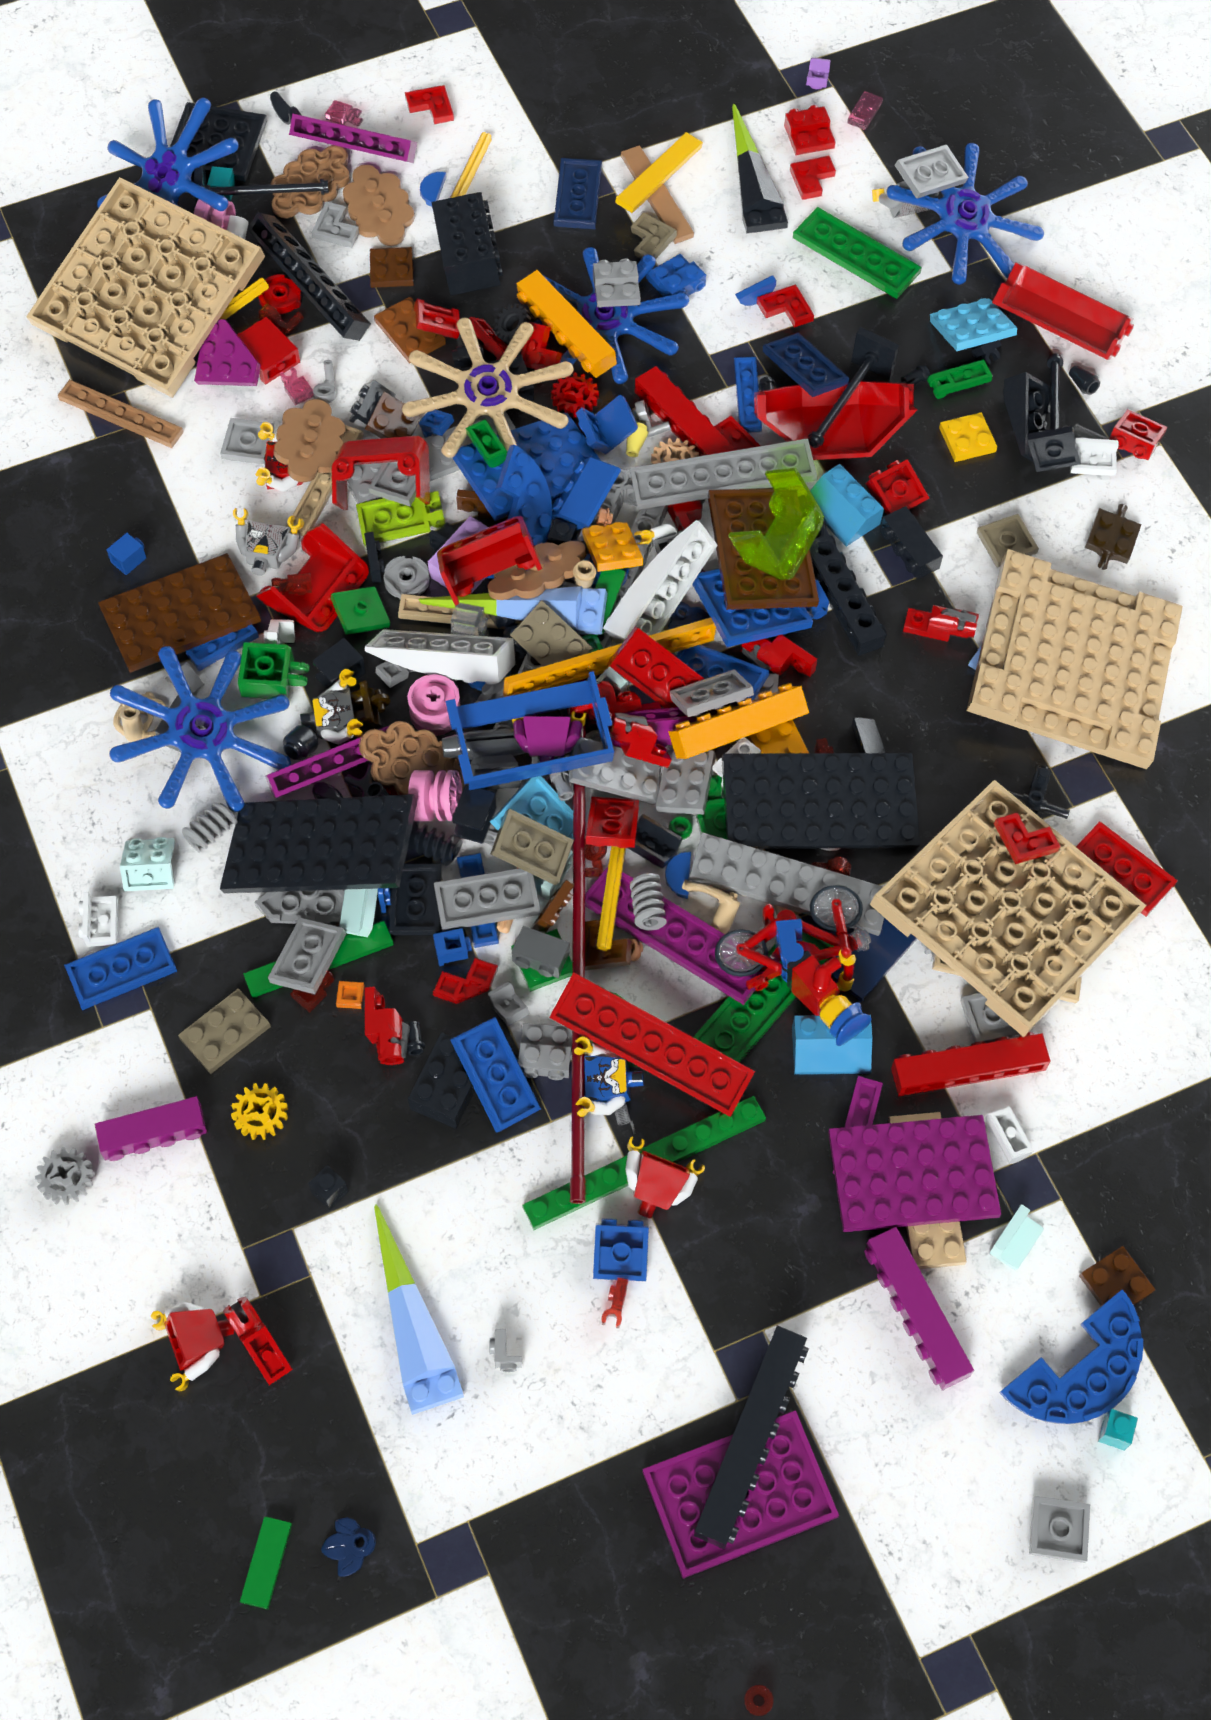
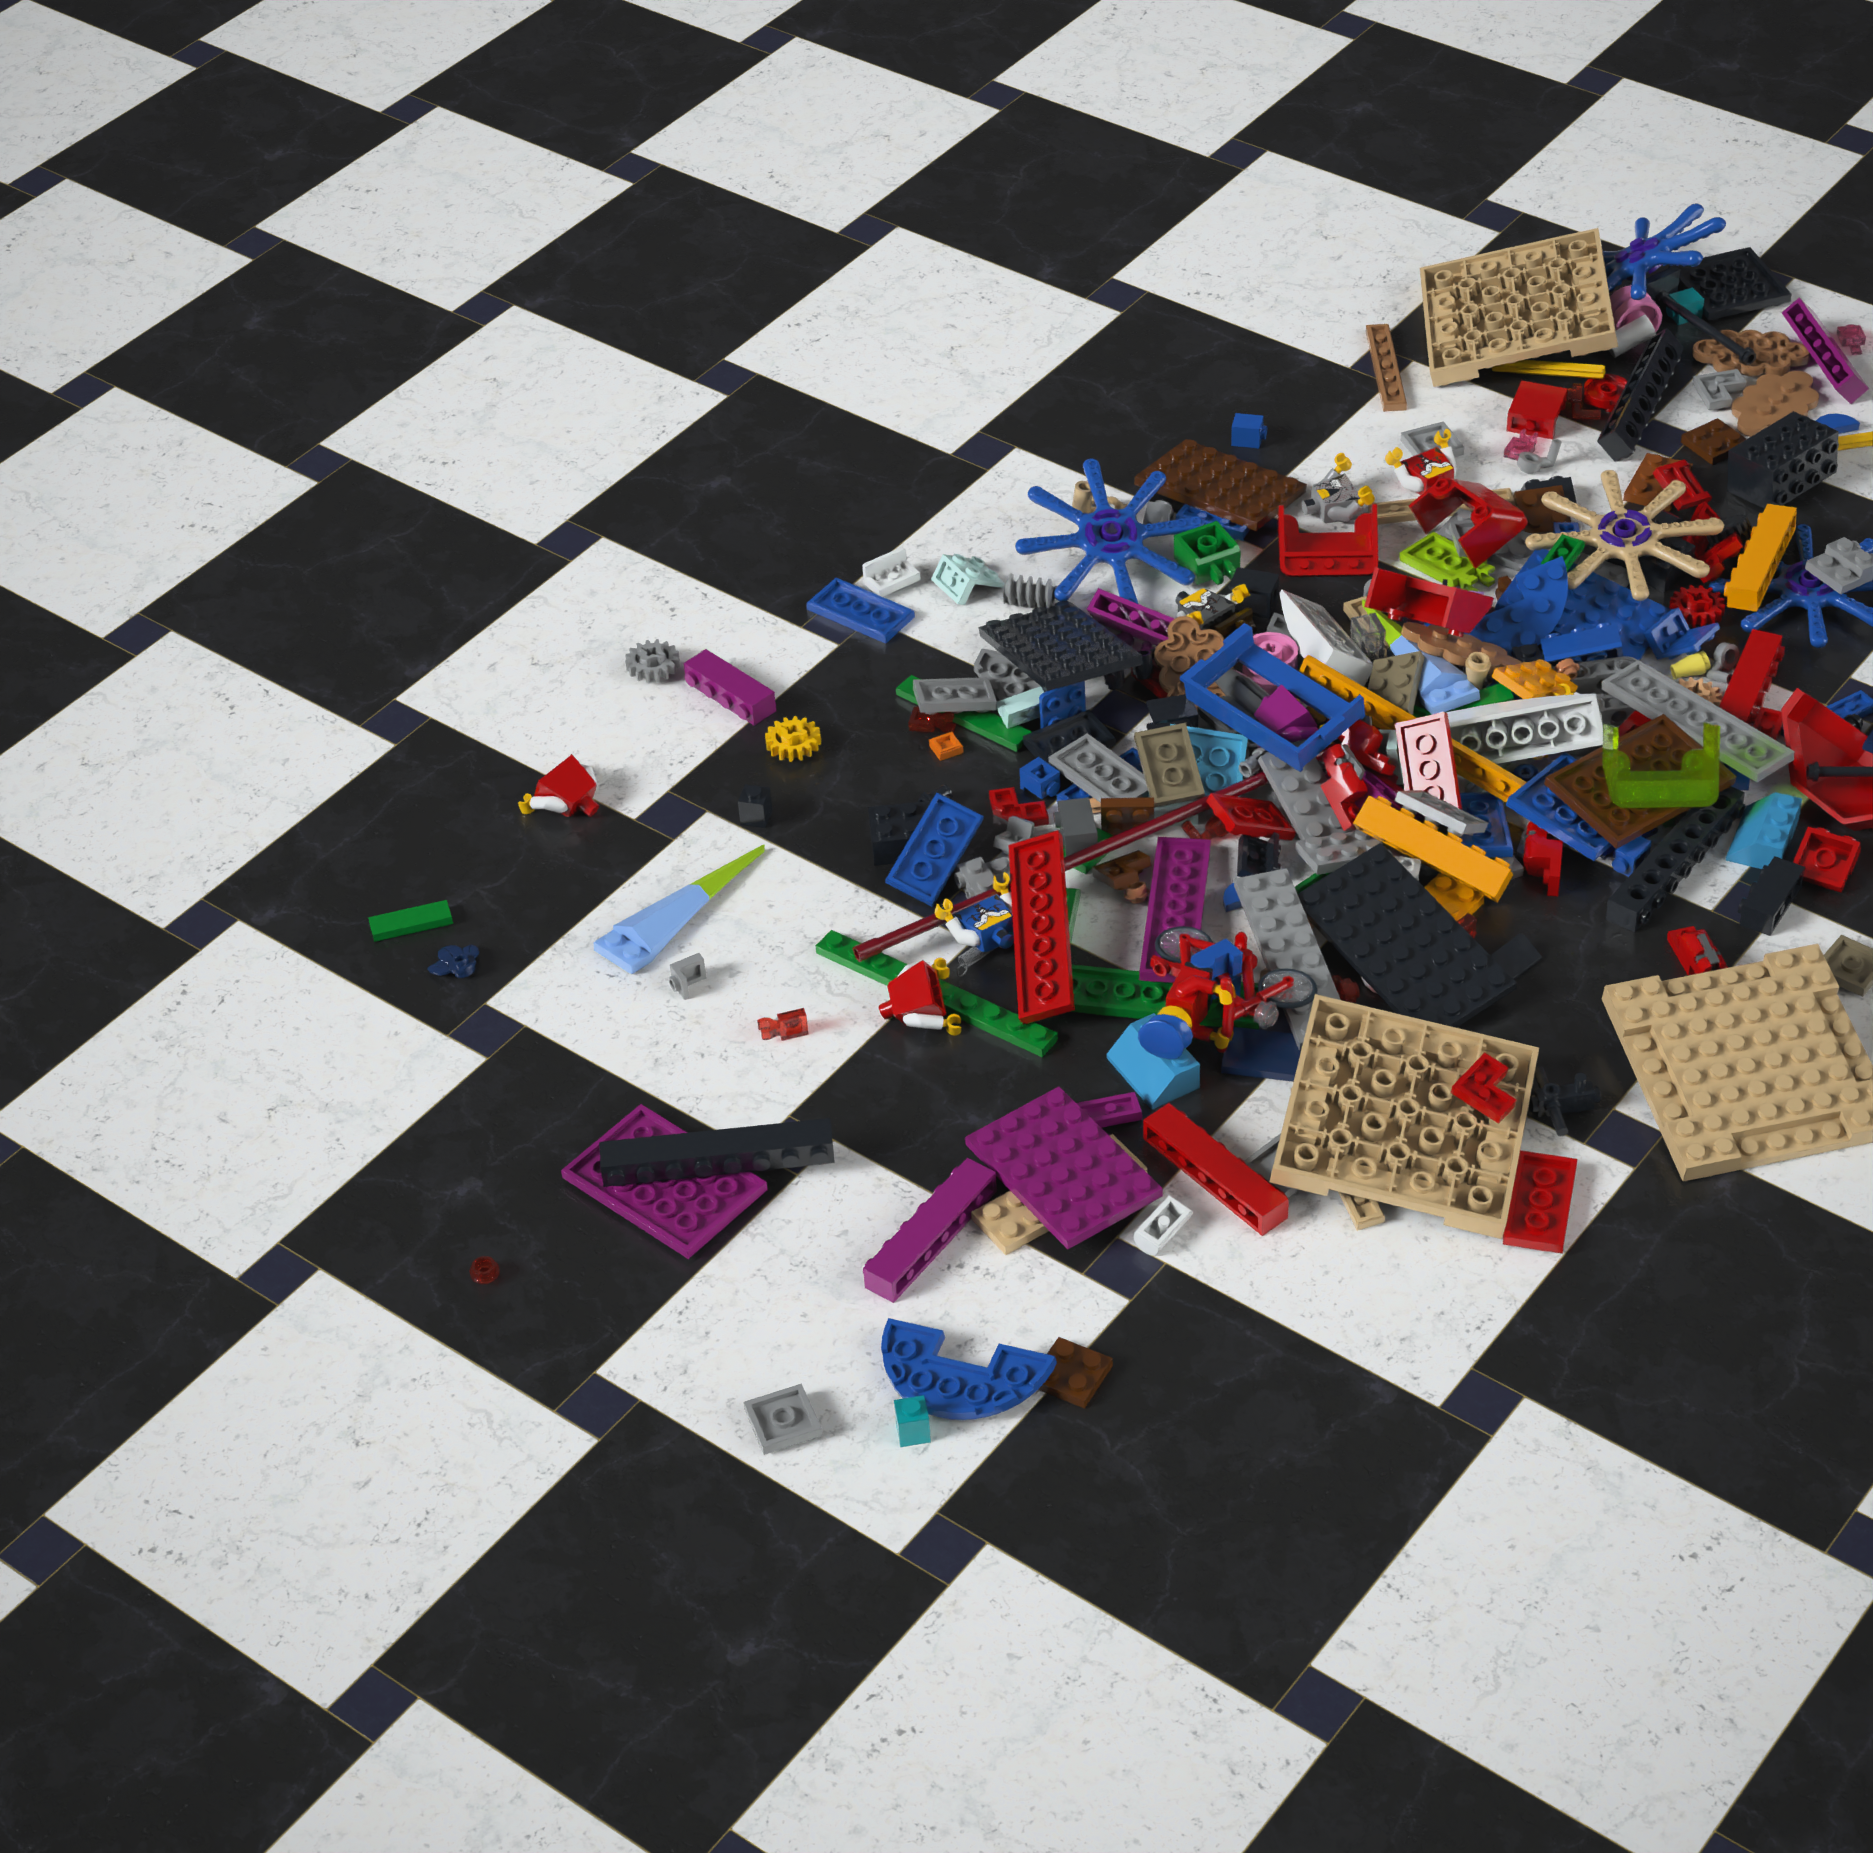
camera: 65 degrees right, 20 degrees down
dark tan plate [178,988,271,1074] -> none
magenta plate [194,319,261,386] -> none
red plate [223,1296,292,1385] -> none
white bracket [264,619,295,644] -> none
black helmet [270,91,302,125] -> none
clear red plate [271,573,312,595] -> none
medium nougat plate [274,399,345,482] -> none
black head [283,725,319,760] -> none
green plate [331,586,391,635] -> none
black plate [364,532,385,583] -> none
red plate [365,987,410,1065] -> none
bright pink wheel [408,770,462,821] -> none
black piece [408,821,463,866] -> none
blue plate [593,1219,649,1281] -> none
yellow axle [597,846,626,951] -> none
light grey piece [630,873,667,930] -> none
green plate [668,816,692,840] -> none
tan piece [682,880,740,934] -> none
light aqua panel [990,1204,1044,1270] -> none

